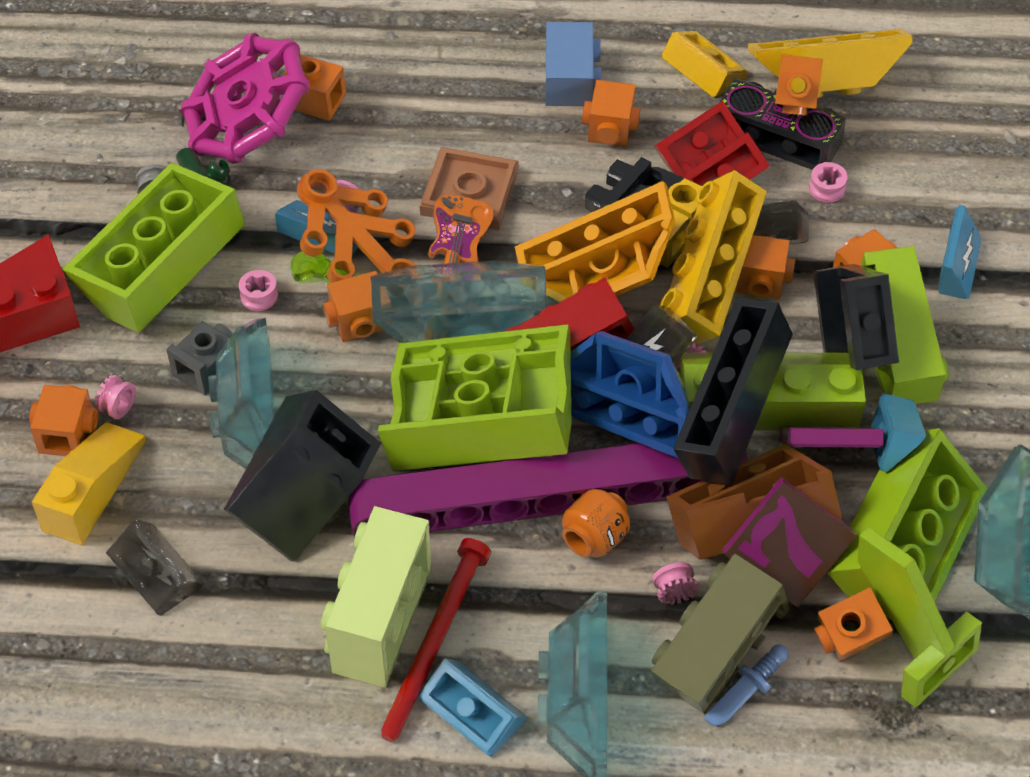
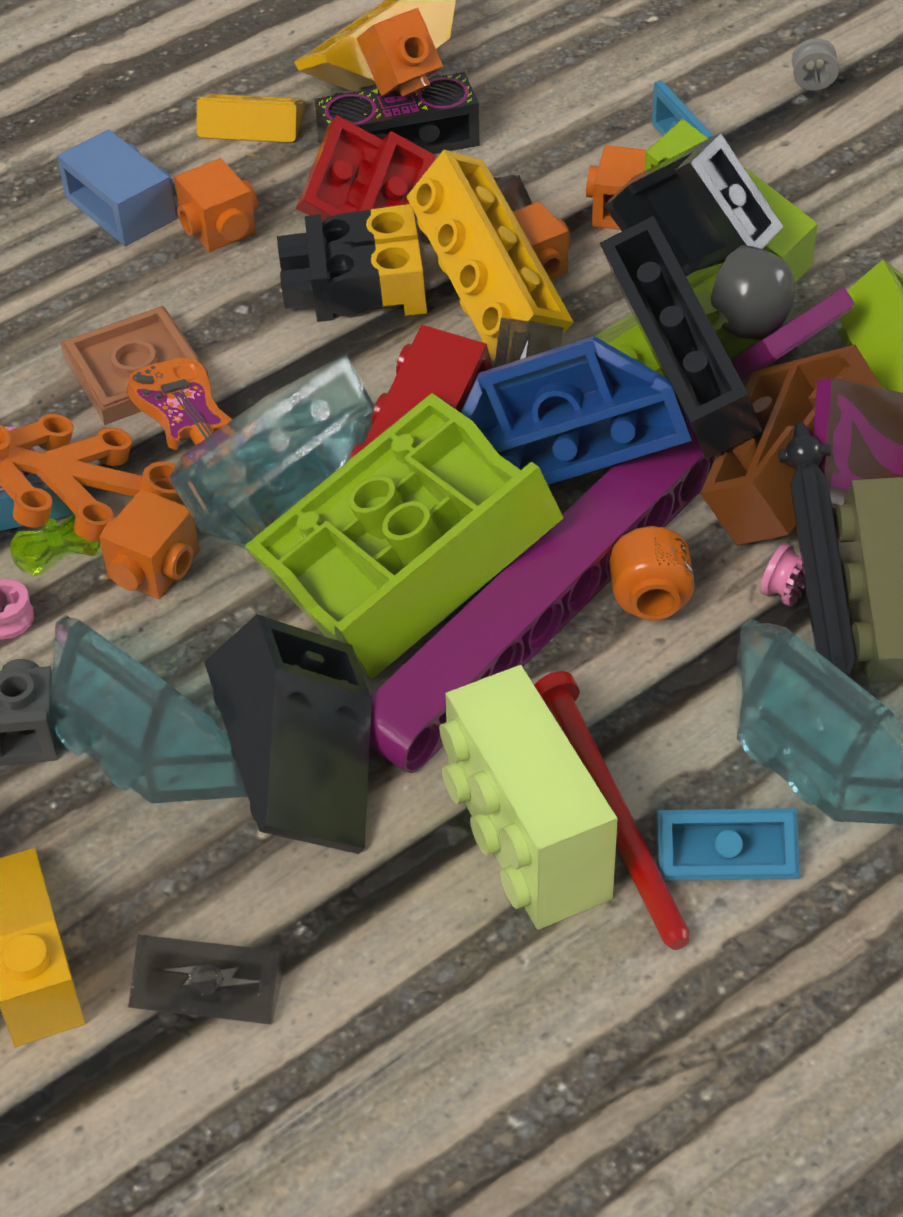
camera: 40 degrees left, 5 degrees down
light orange wedge [515,181,675,302] -> none
bright pink bush [809,162,848,203] -> none
dark azure slope [870,393,926,472] -> none
none -> dark grey hair [711,245,795,340]
none -> black wheel [778,422,870,726]

